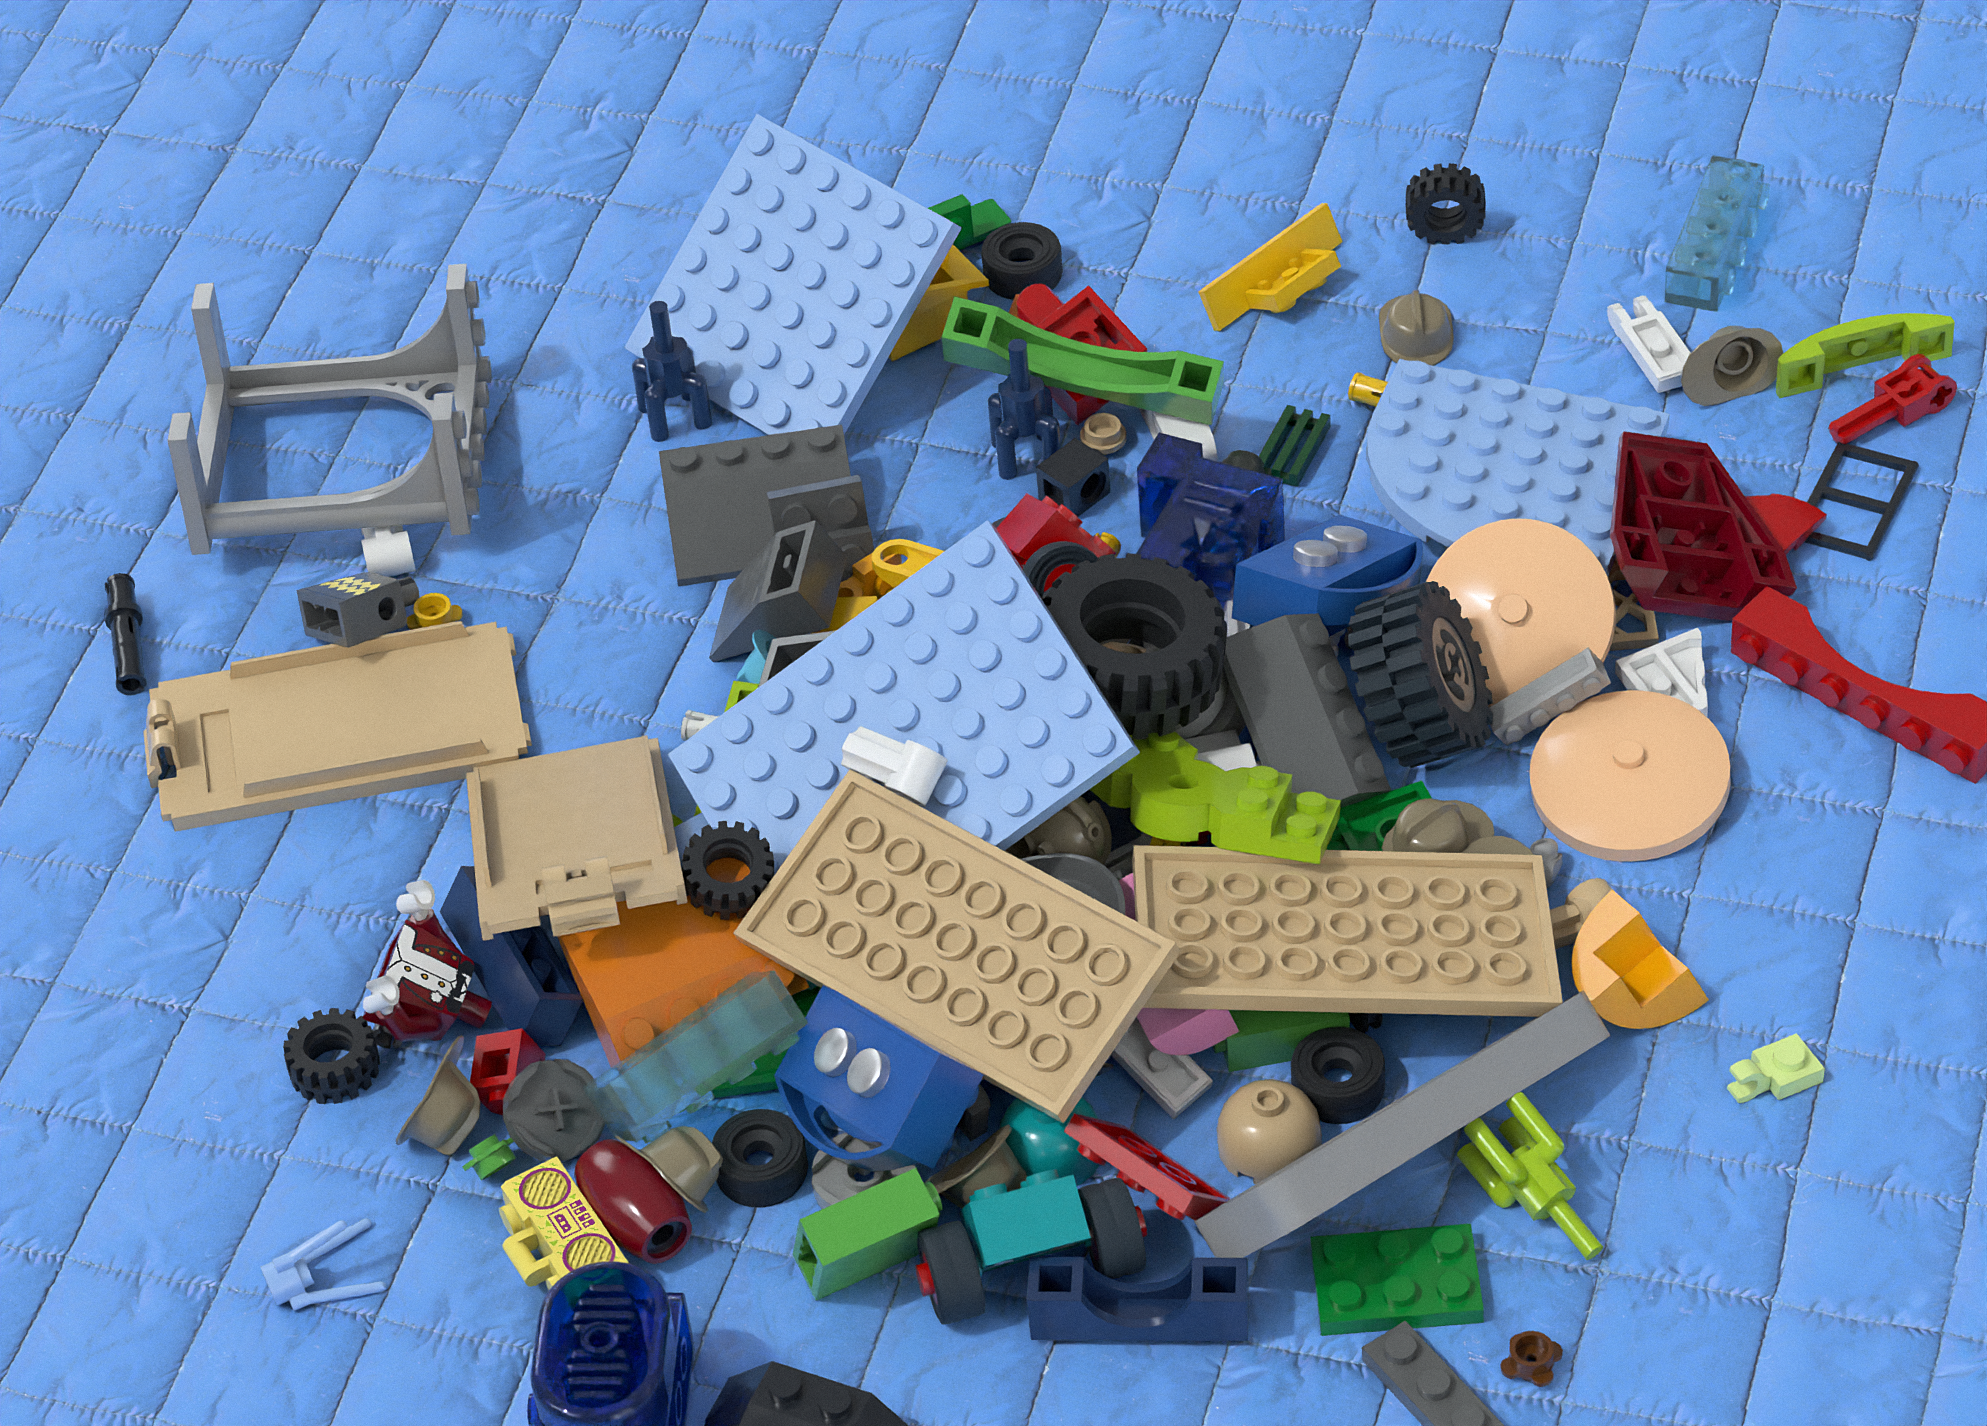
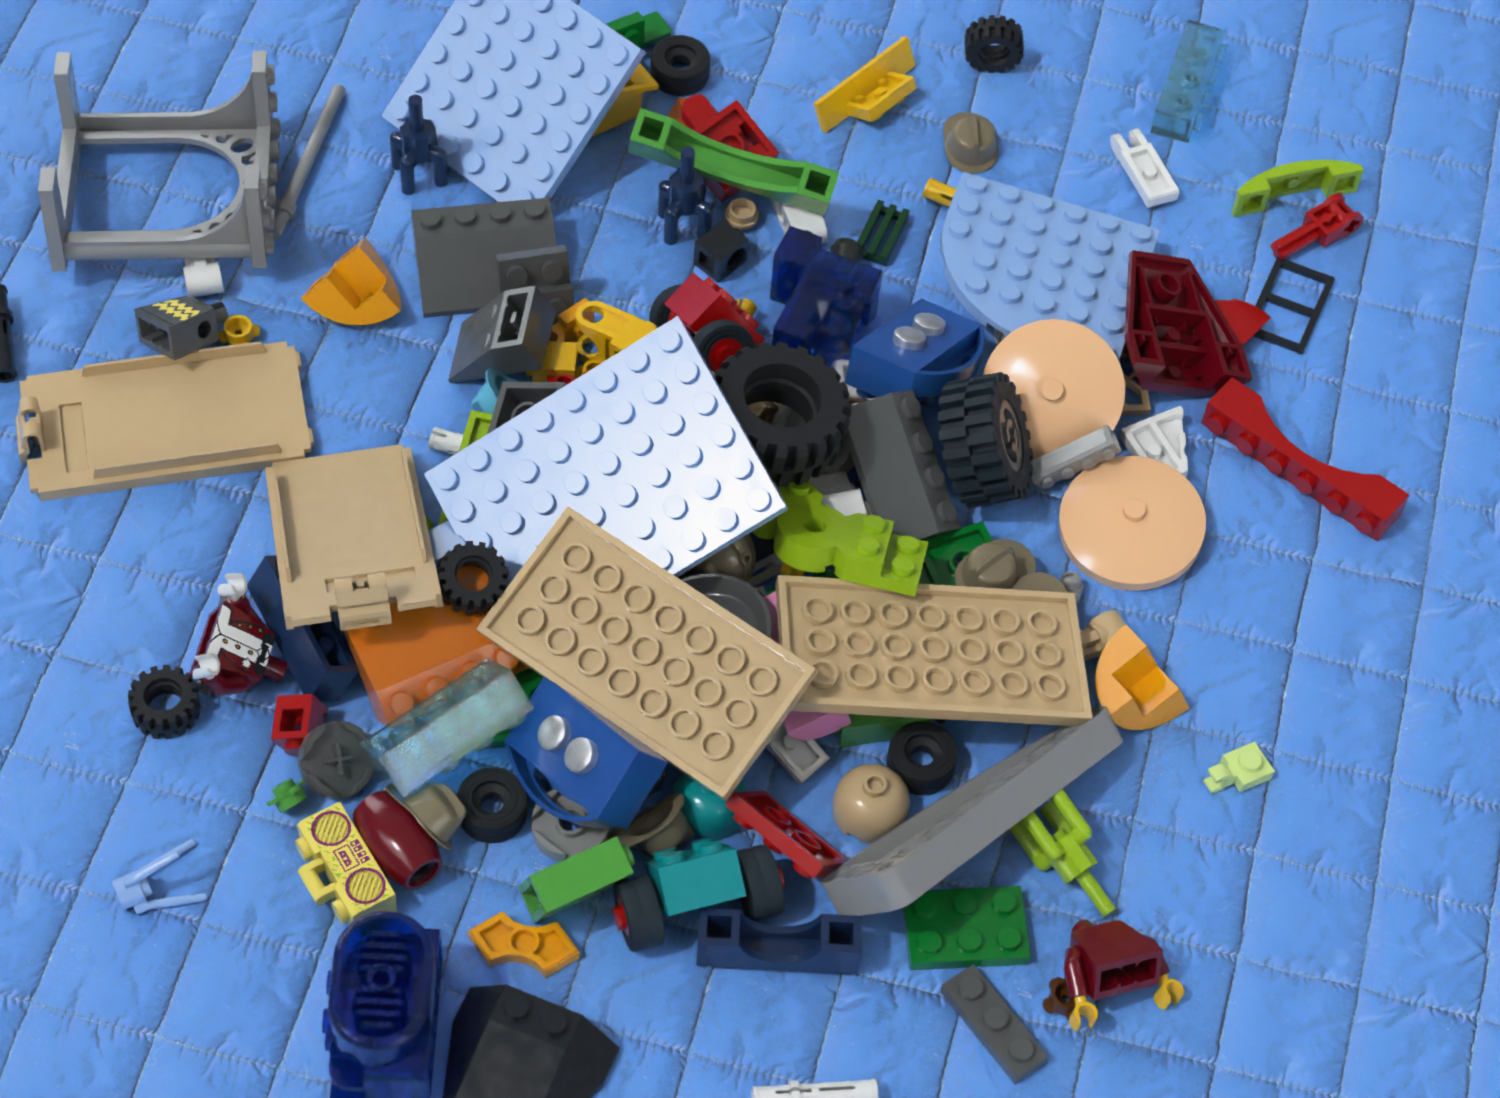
camera: 10 degrees left, 10 degrees up
dark tan piece [396,1035,480,1155] -> none
white piece [841,726,948,807] -> none
dark tan piece [1681,326,1784,406] -> none
none -> light grey bar [269,84,346,240]
none -> light orange brick [301,237,401,325]
none -> light orange tile [468,912,579,979]
none -> dark red torso [1064,920,1184,1031]

